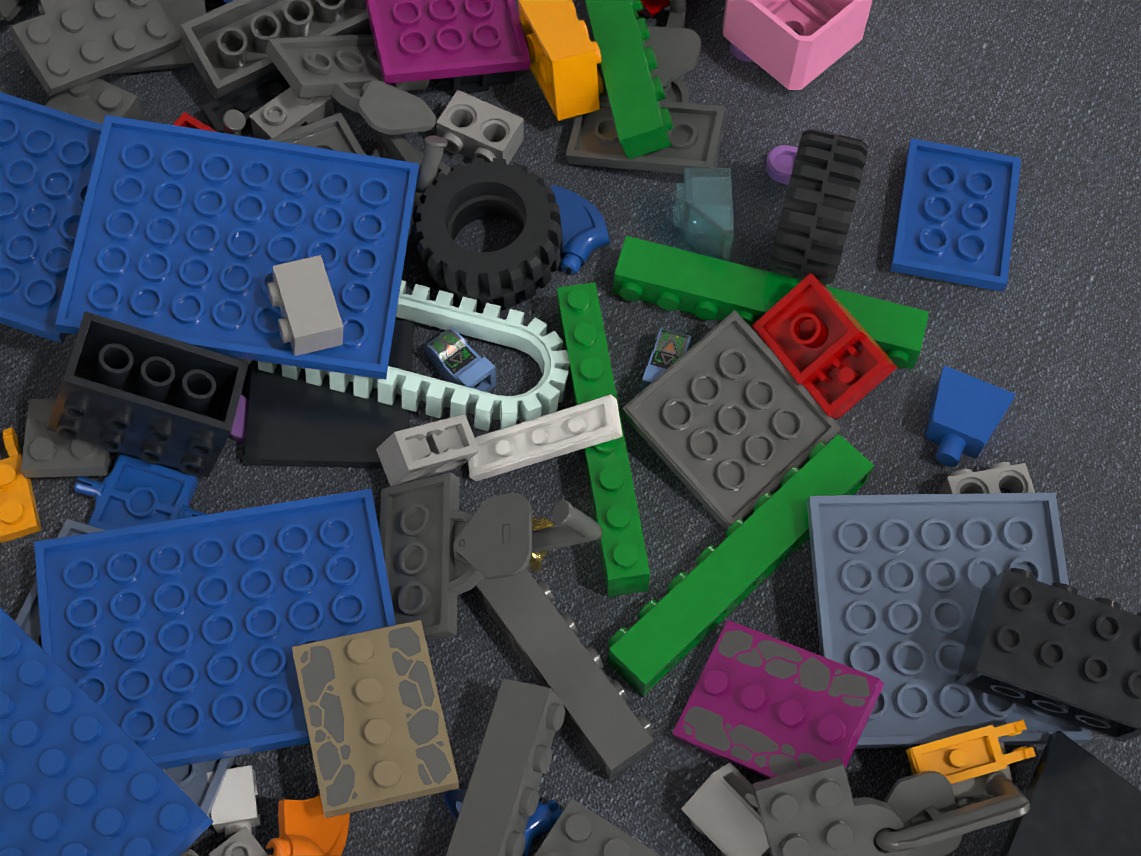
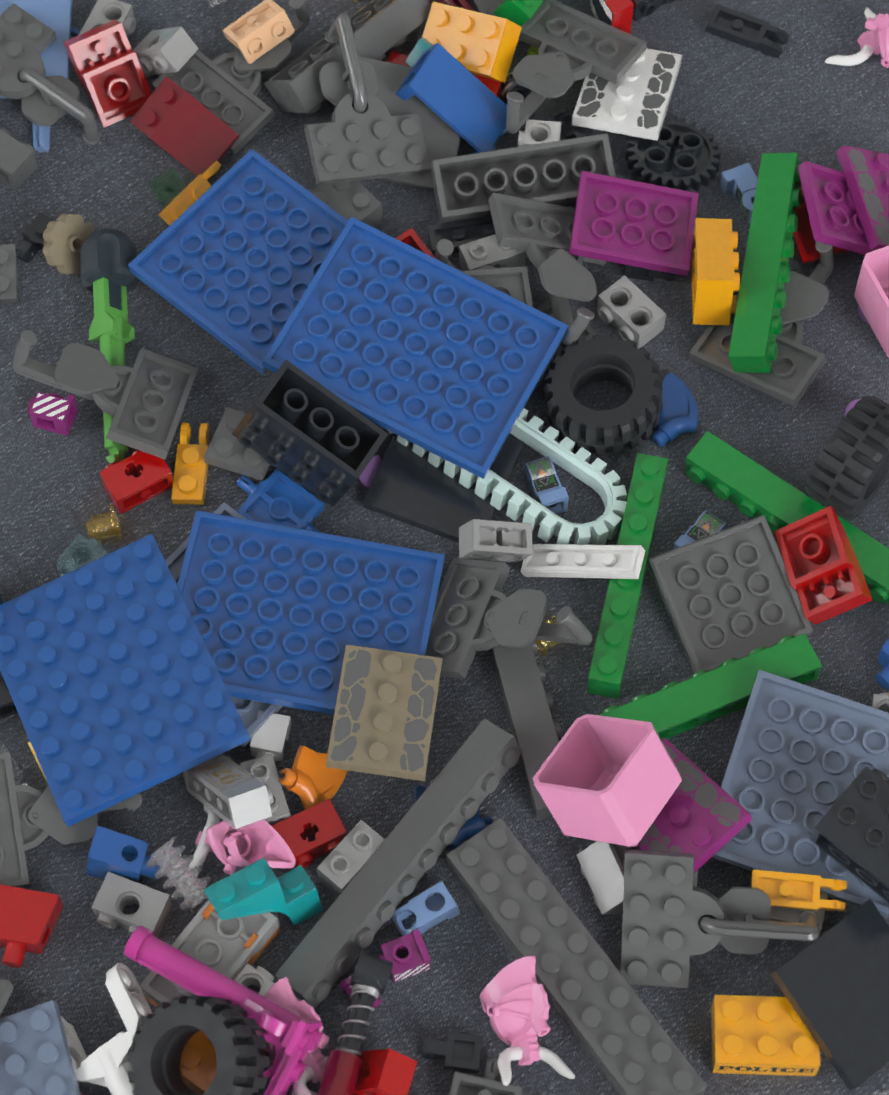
camera: 25 degrees right, 0 degrees up
light grey brick [267,255,343,356] -> none
clear light blue slope [672,168,734,261] -> none
none -> bright pink plate [533,714,682,846]

